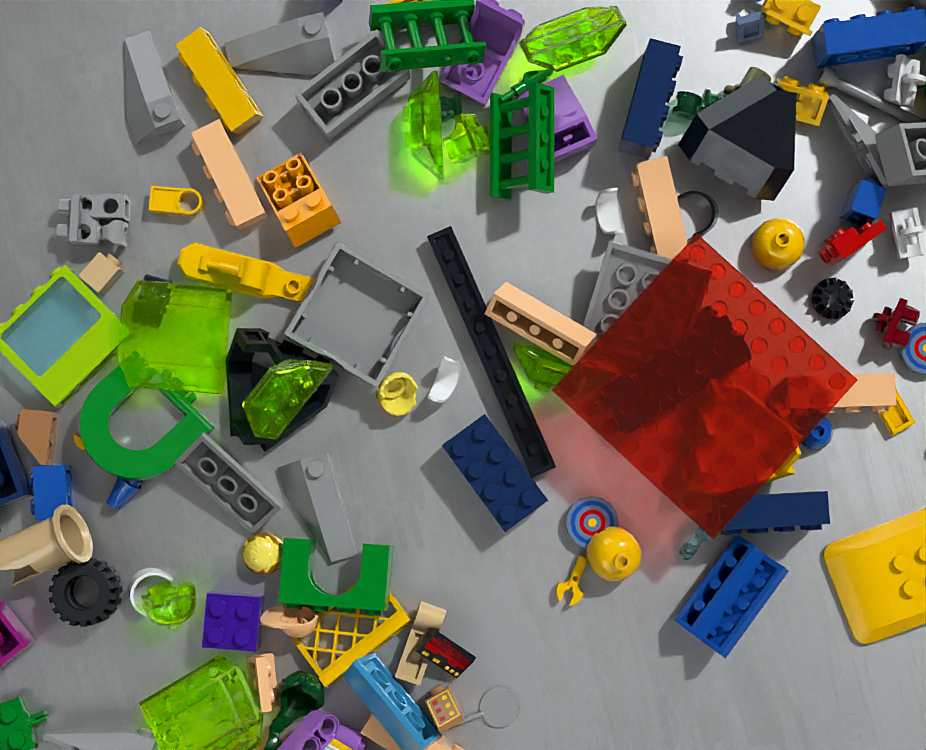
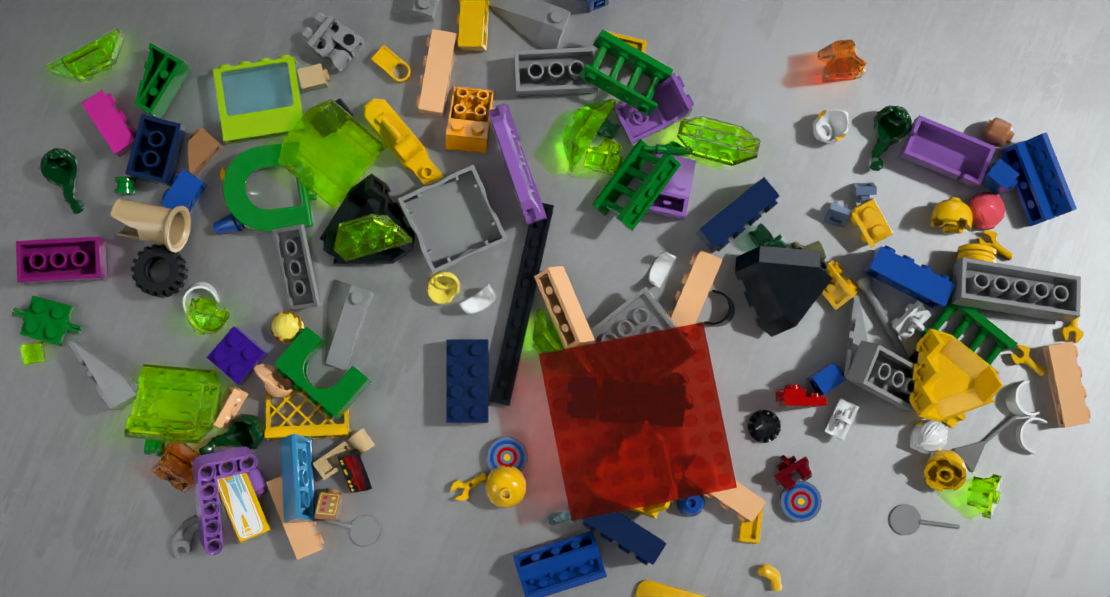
camera: 35 degrees right, 0 degrees up
yellow cylinder [751,218,805,271] -> none
none -> medium lavender connector [488,103,547,225]

